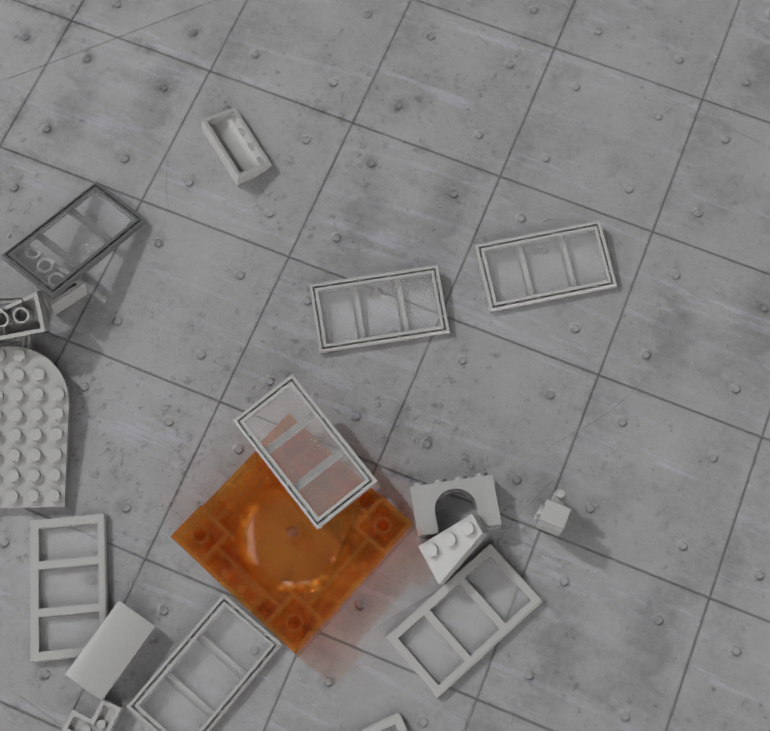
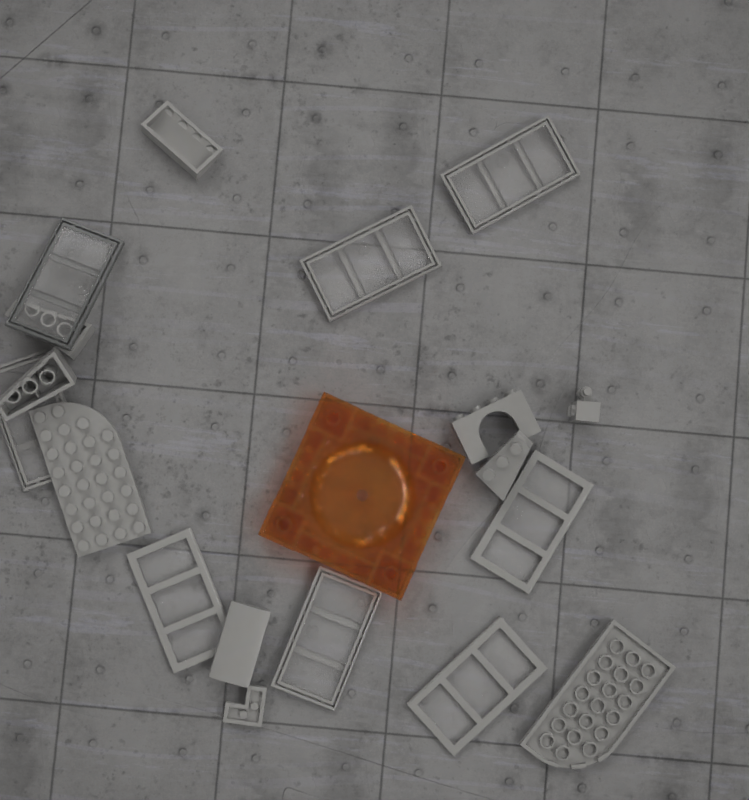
camera: 20 degrees left, 15 degrees up
clear door [233,374,378,530] -> none

